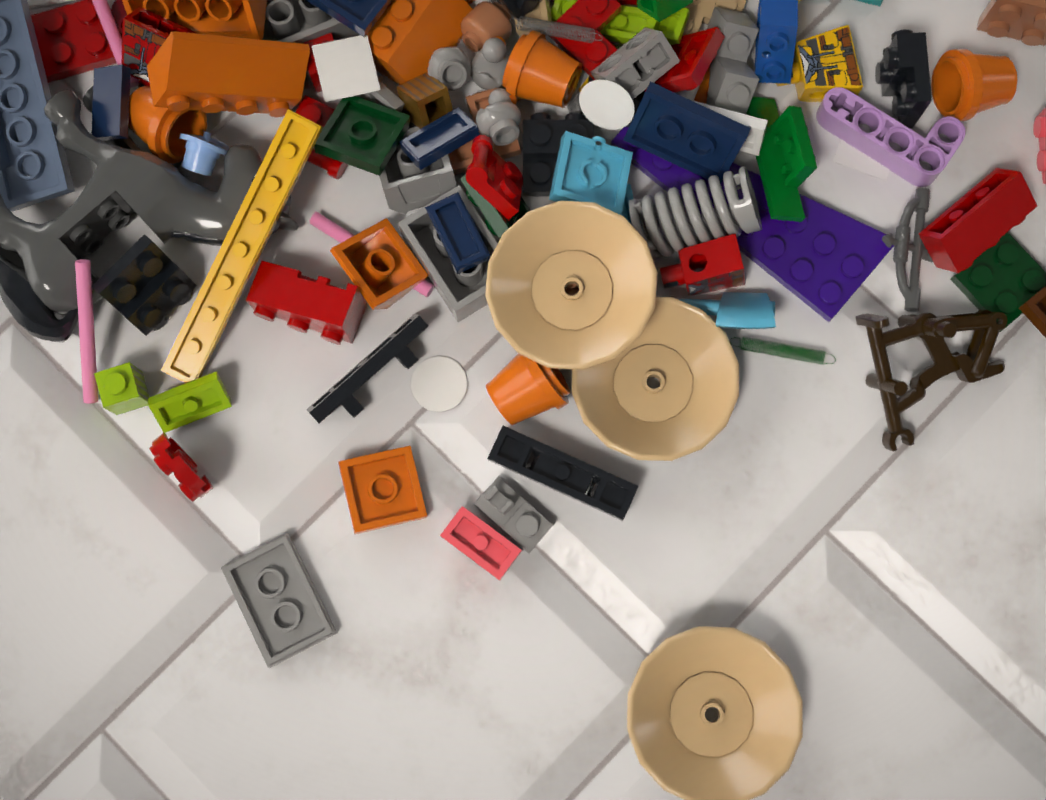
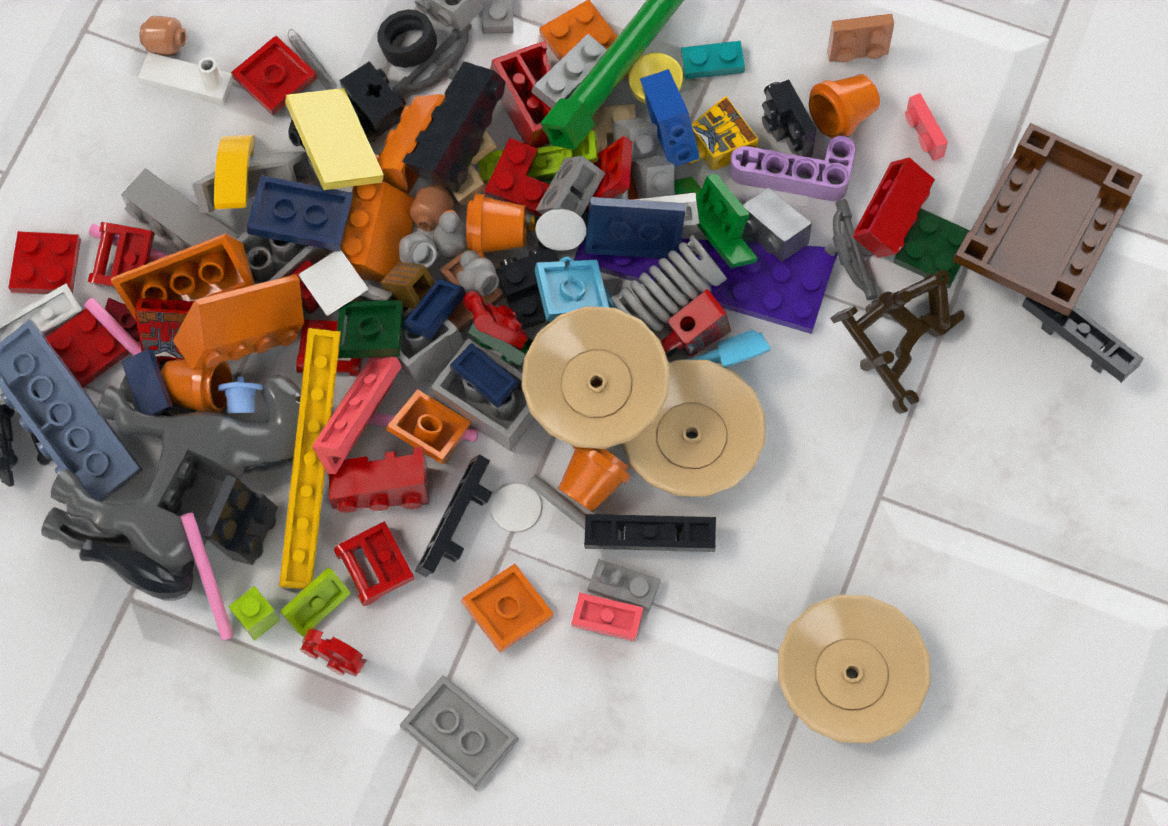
camera: 25 degrees left, 10 degrees down
light grey piece [510,16,603,43] -> none
green piece [730,336,836,365] -> none
none -> coral fence [312,357,402,474]
none -> red plate [333,521,415,606]
none -> light grey bar [528,475,585,530]
none -> brick [743,187,812,262]

